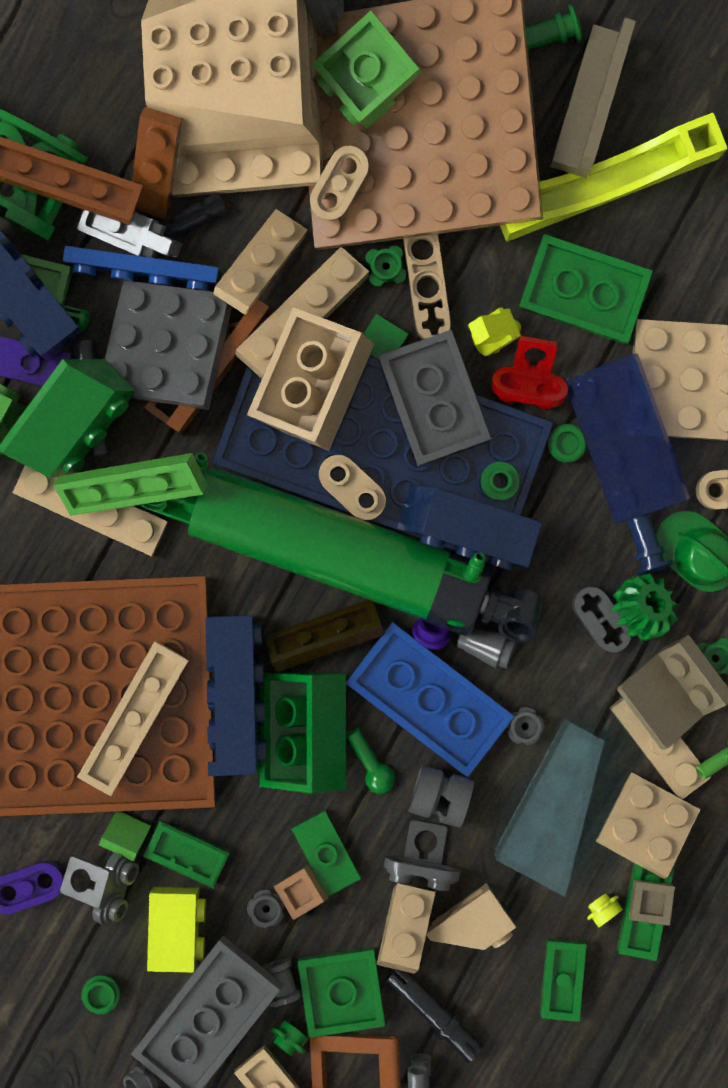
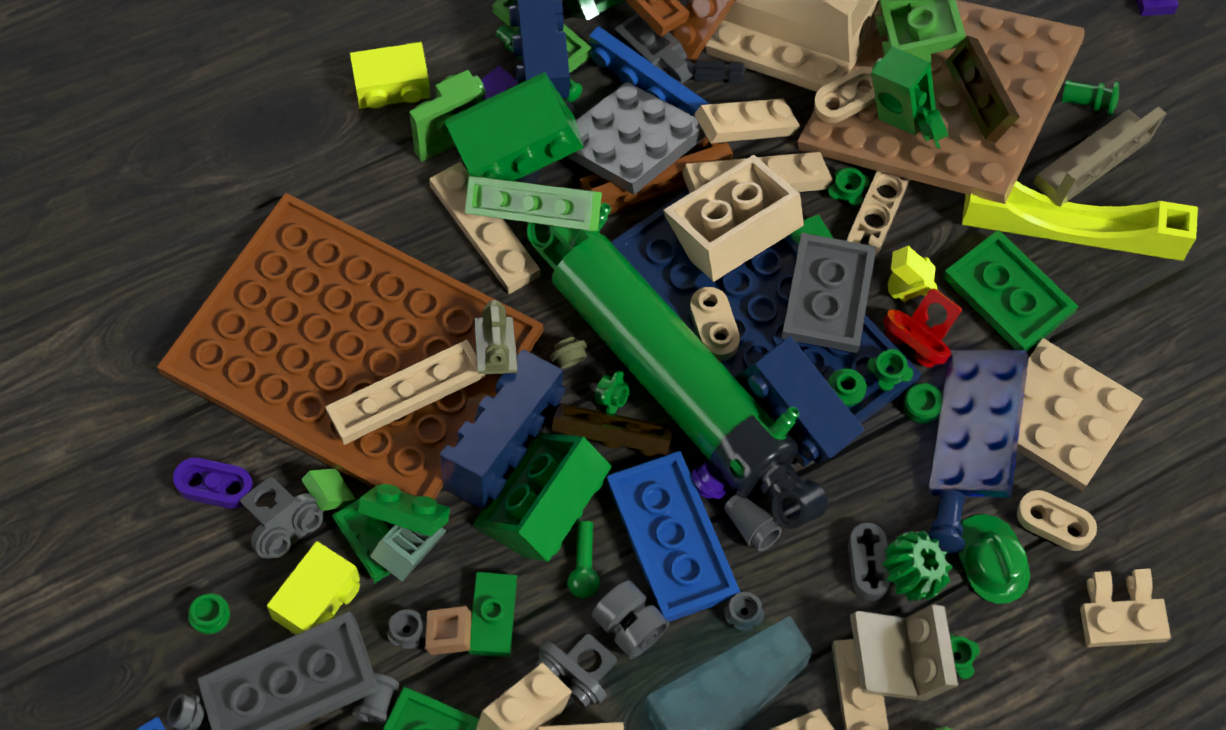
camera: 30 degrees right, 25 degrees down
none -> green plate [358,484,450,537]
none -> sand green slope [370,525,446,582]
none -> olive hinge [474,300,517,374]
none -> olive plate [549,337,587,369]
none -> green plate [595,371,629,414]
none -> green plate [867,349,913,391]
none -> green brick [871,46,936,136]
none -> green plate [917,107,948,149]
none -> dark brown plate [945,36,1020,143]

